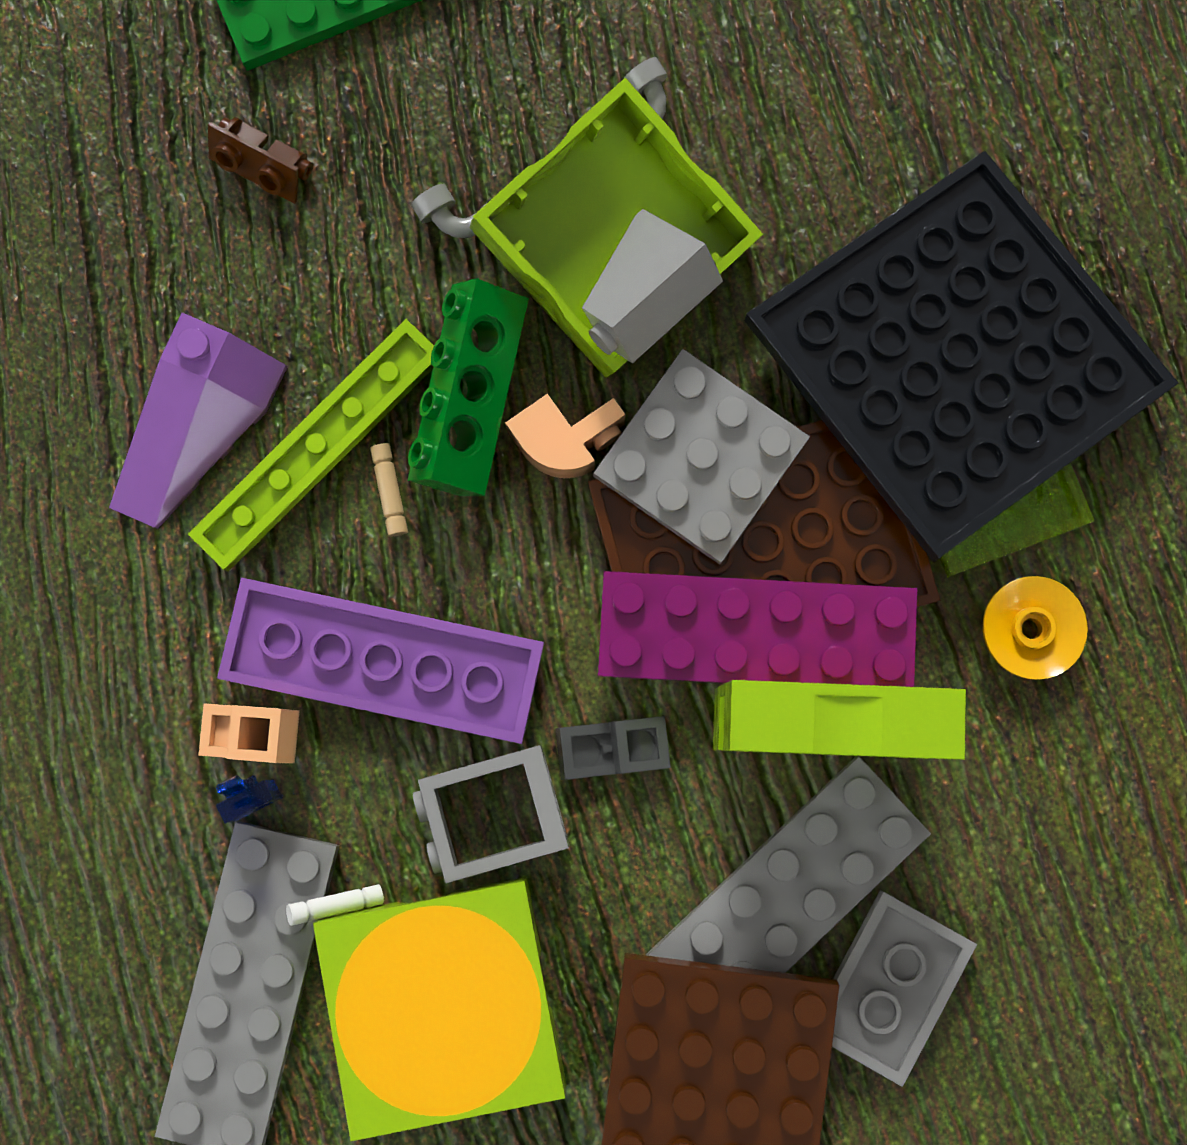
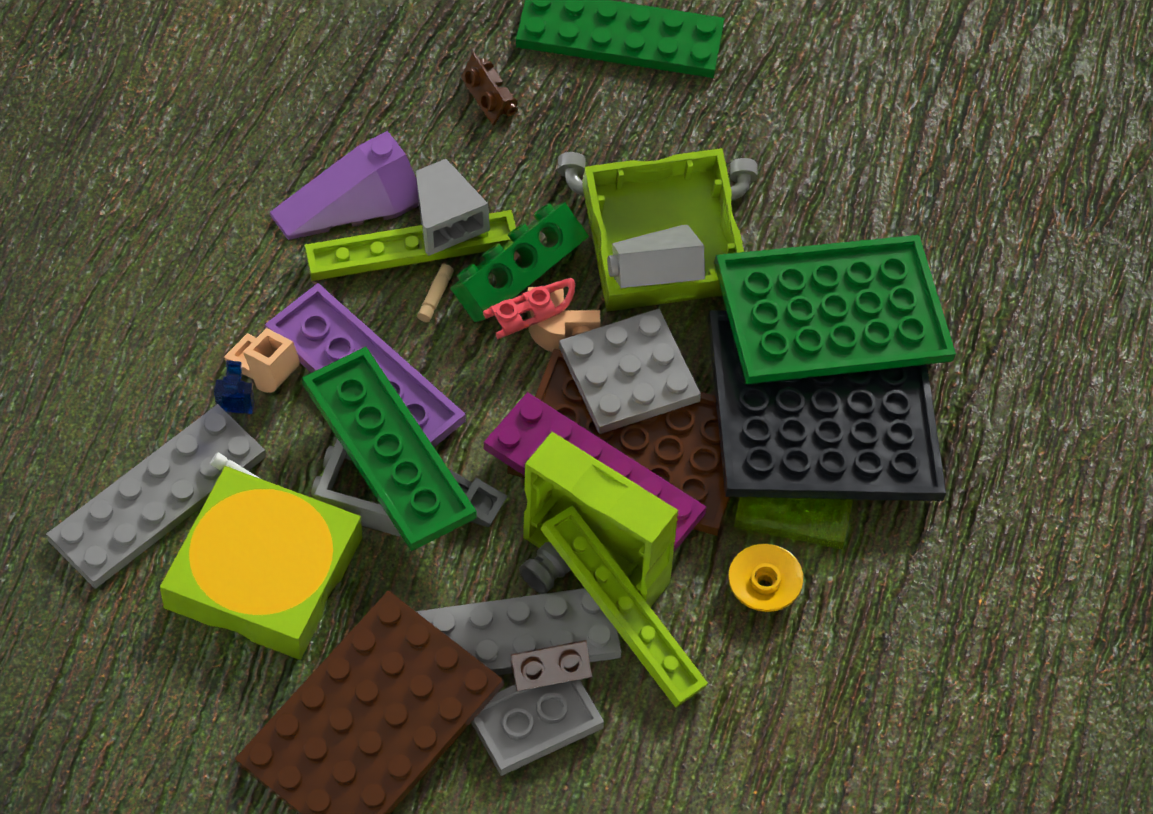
camera: 30 degrees right, 25 degrees down
none -> green plate [302,347,477,552]
none -> light grey slope [416,159,490,256]
none -> coral piece [483,278,575,339]
none -> hinge [510,640,592,691]
none -> flat silver wheel [519,542,571,594]
none -> lime plate [540,505,708,708]
none -> green plate [714,235,956,384]

